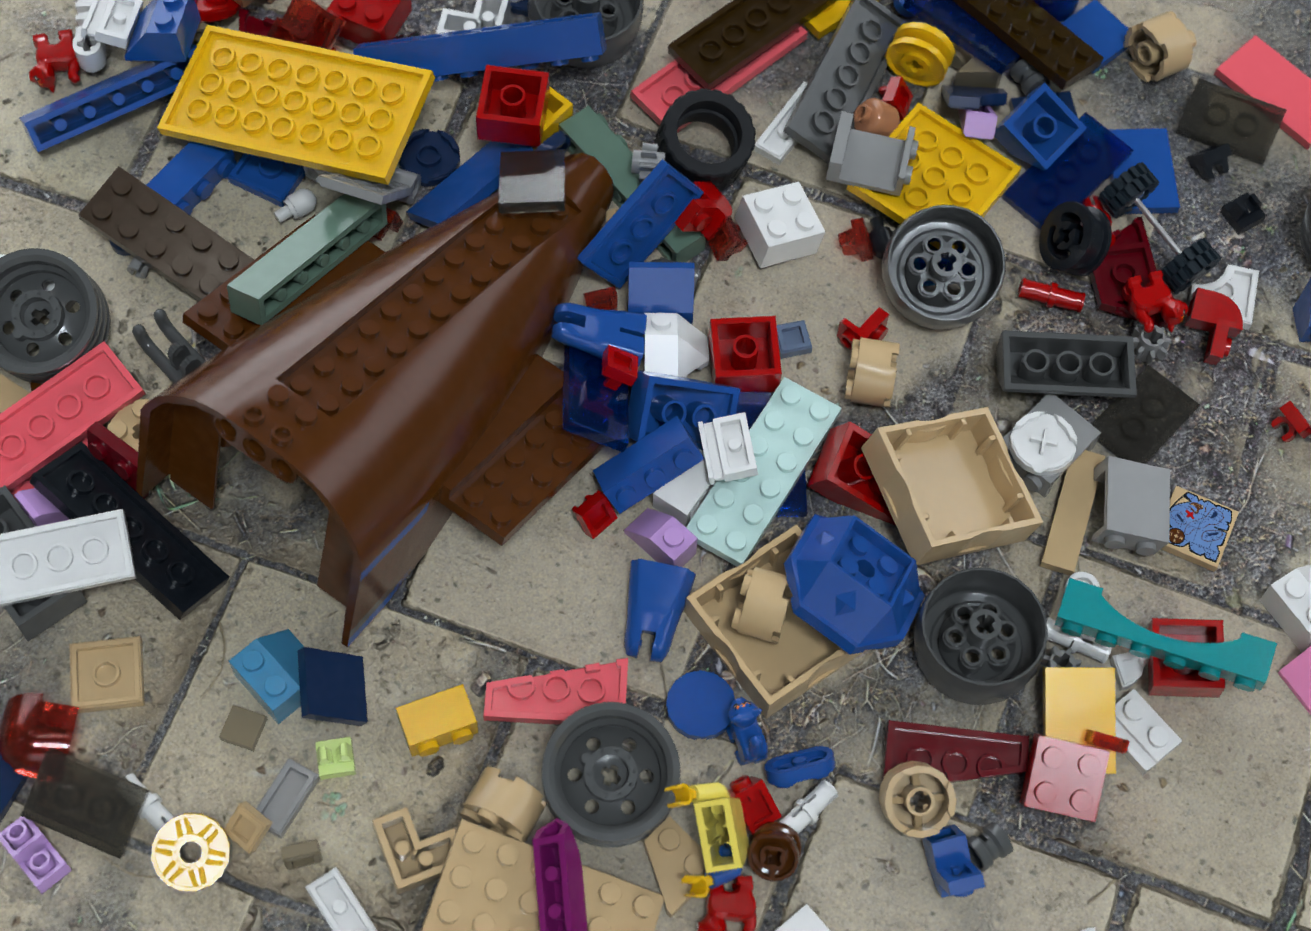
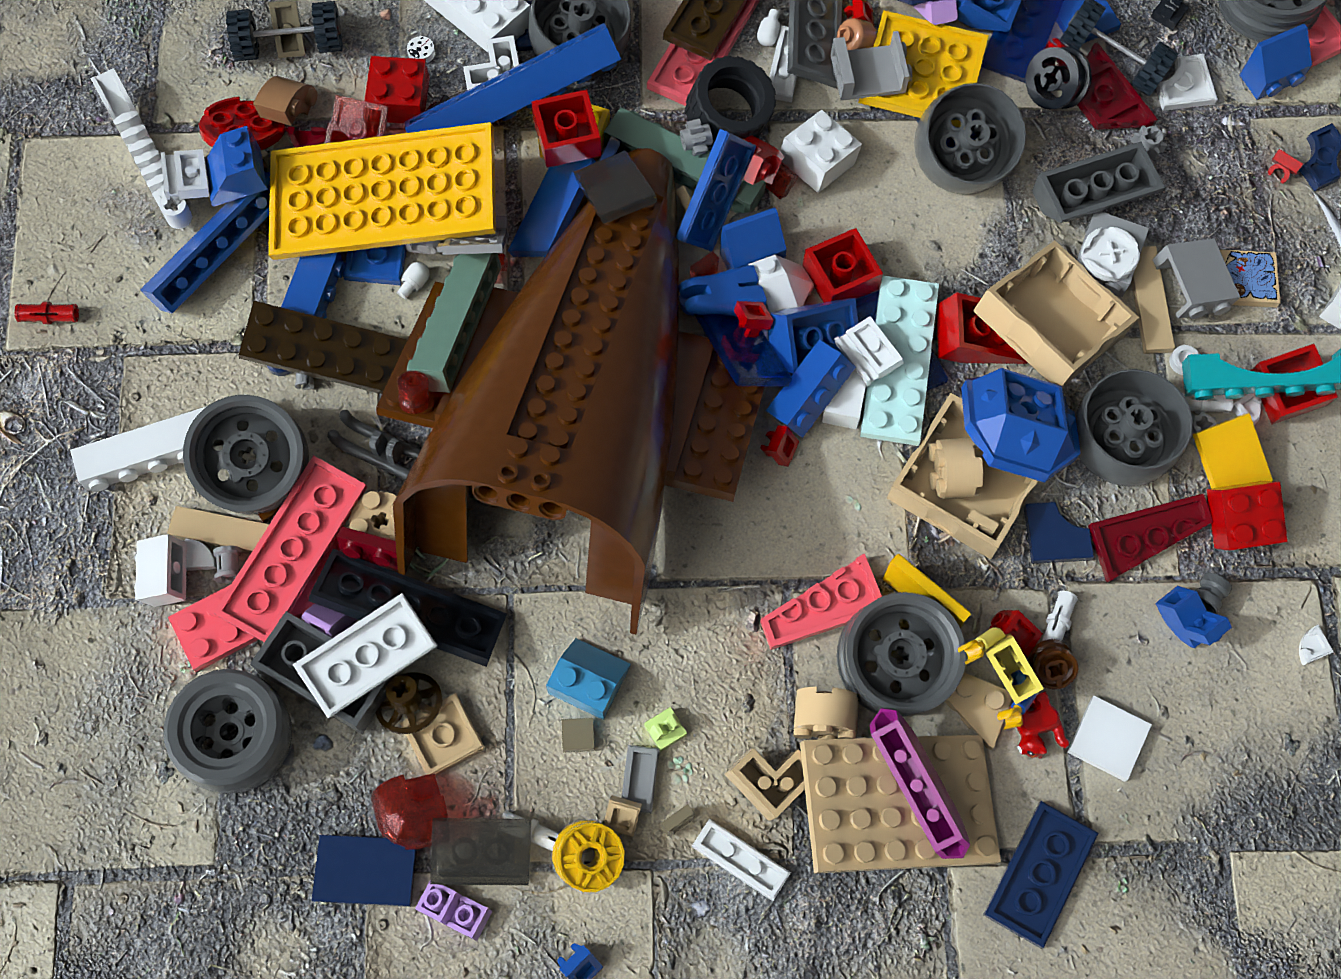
camera: 20 degrees left, 5 degrees up
red animal [28,29,80,93] -> none
dark blue tile [297,647,368,726] -> none
yellow brick [396,684,479,757] -> none
dark blue tile [399,129,460,187] -> none
lavender slope [624,508,698,567] -> none
blue piece [624,559,696,663] -> none
blue tile [666,670,735,740] -> none
blue animal [726,698,768,766] -> none
blue plate [765,746,836,788] -> none
sand blue tile [777,320,812,359] -> none
red bracket [837,307,889,350] -> none
clear red tile [838,217,874,262] -> none
tan brick [844,337,900,408] -> none
black cylinder [869,217,893,259] -> none
tan brick [878,761,957,838] -> none
red pin [1017,278,1086,313] -> none
clear red tile [1084,729,1130,754] -> none
clear smoke tile [1092,365,1200,464] -> none
white plate [1115,689,1182,775] -> none
red animal [1121,270,1189,333] -> none
red brick [1184,288,1243,365] -> none
none -> dark brown wheel [375,672,443,734]
none -> clear red wheel [397,371,430,414]
none -> white cylinder [757,9,781,46]
none -> yellow tile [883,553,971,629]
none -> tan tile [965,509,999,537]
none -> dark blue tile [1023,502,1094,564]

